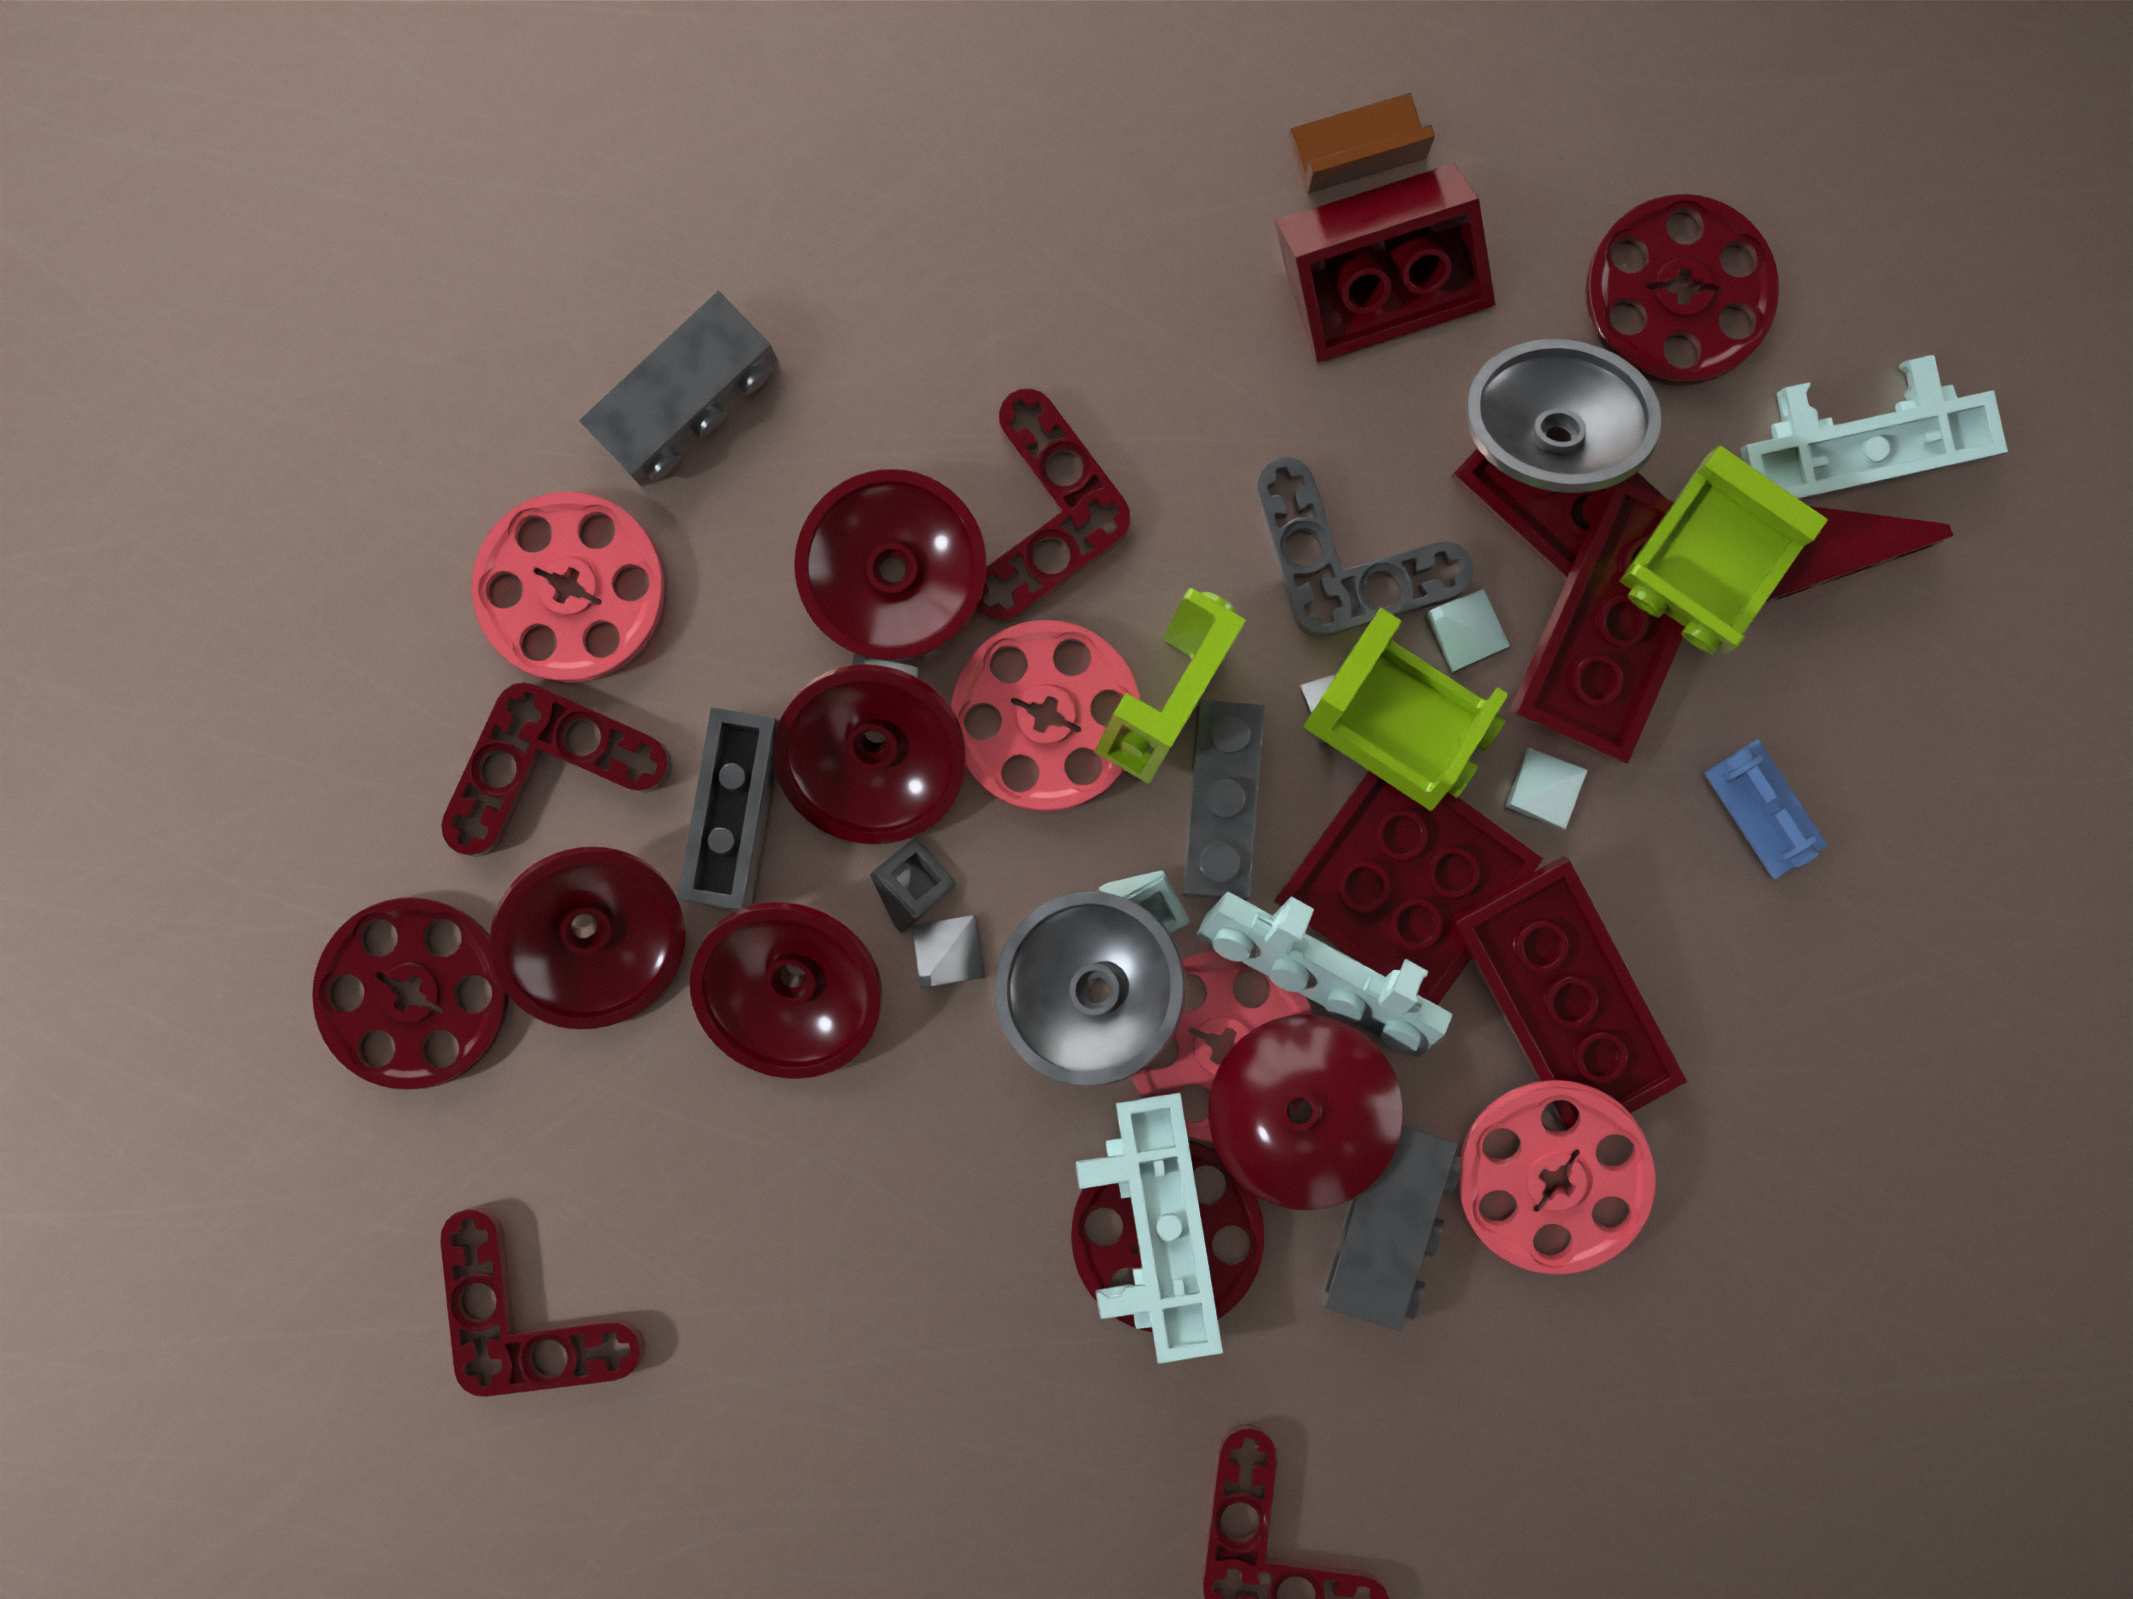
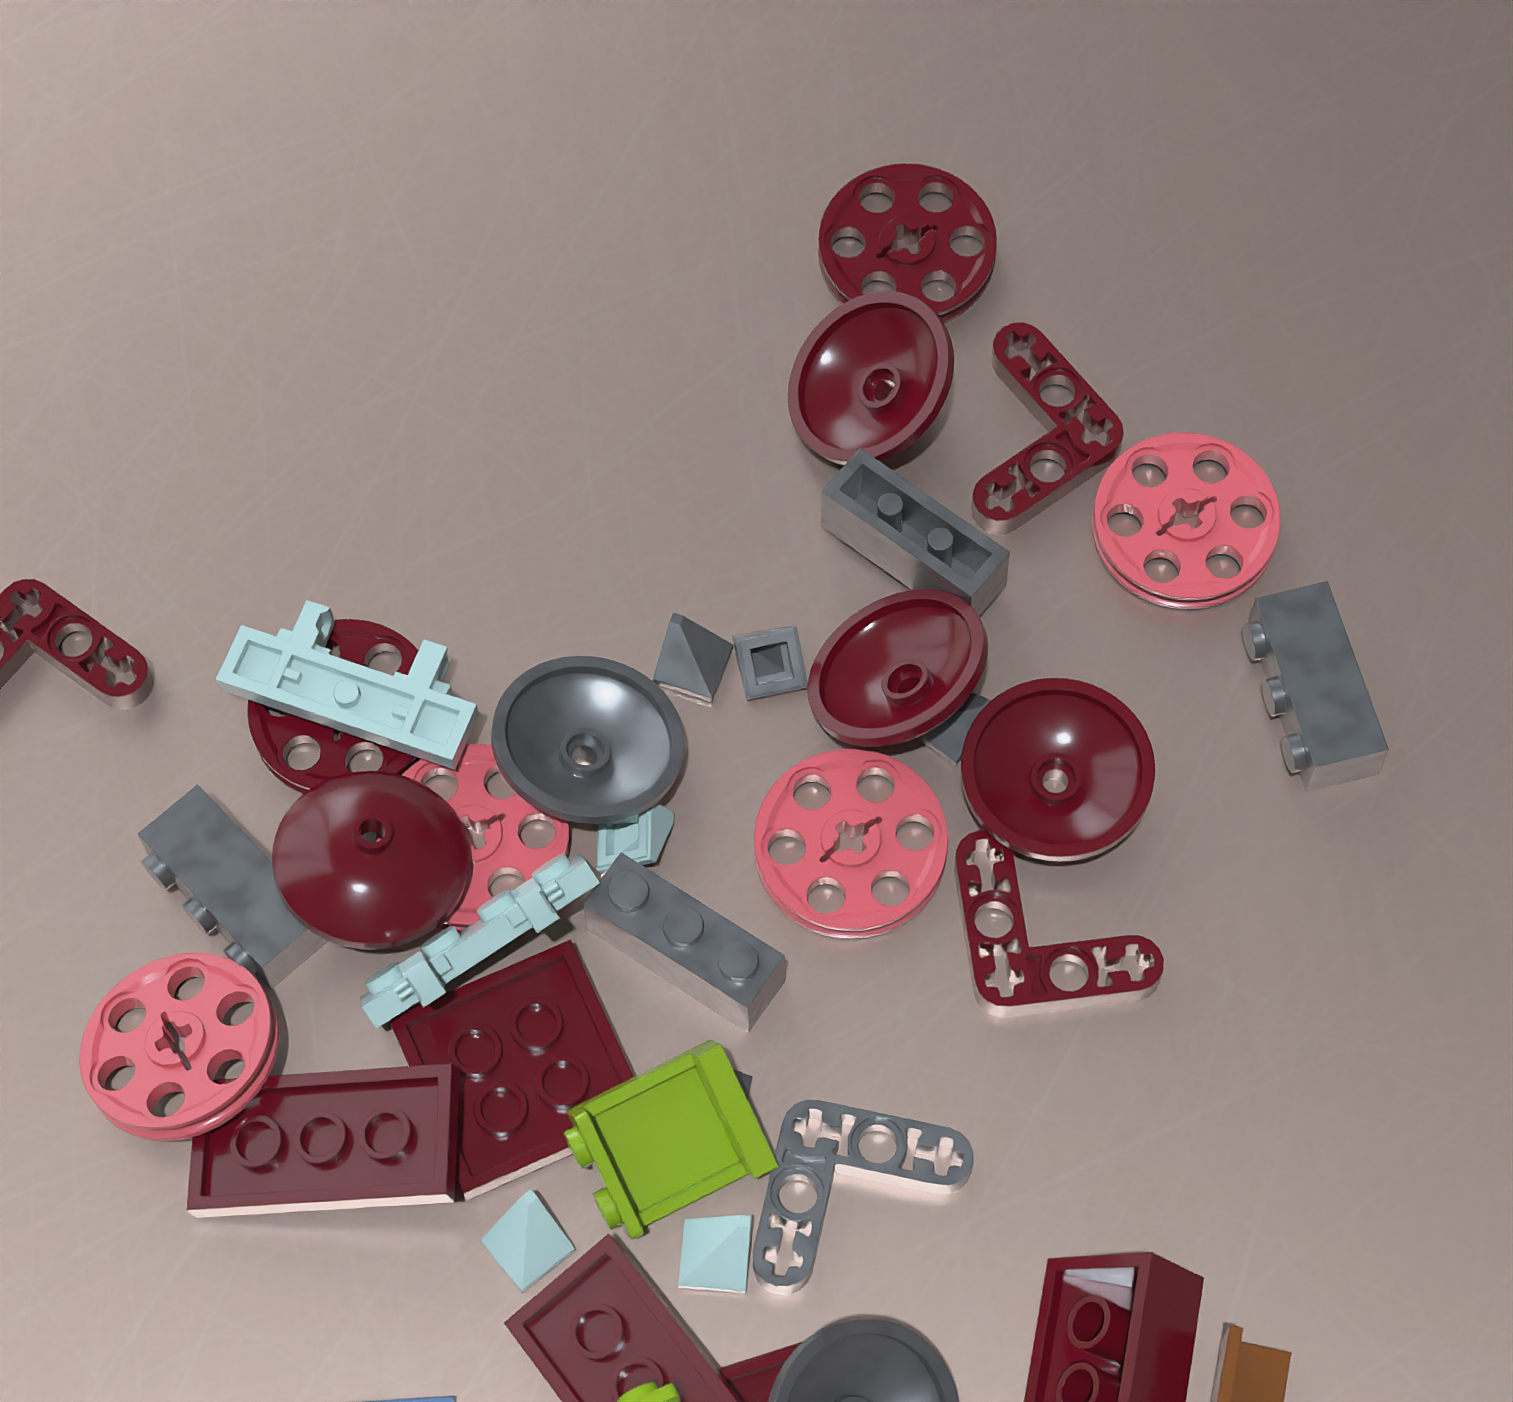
camera: 115 degrees right, 20 degrees down
dark red beam [440,1207,645,1397] -> none
dark red dish [689,902,883,1079] -> none
lime panel [1094,588,1246,784] -> none

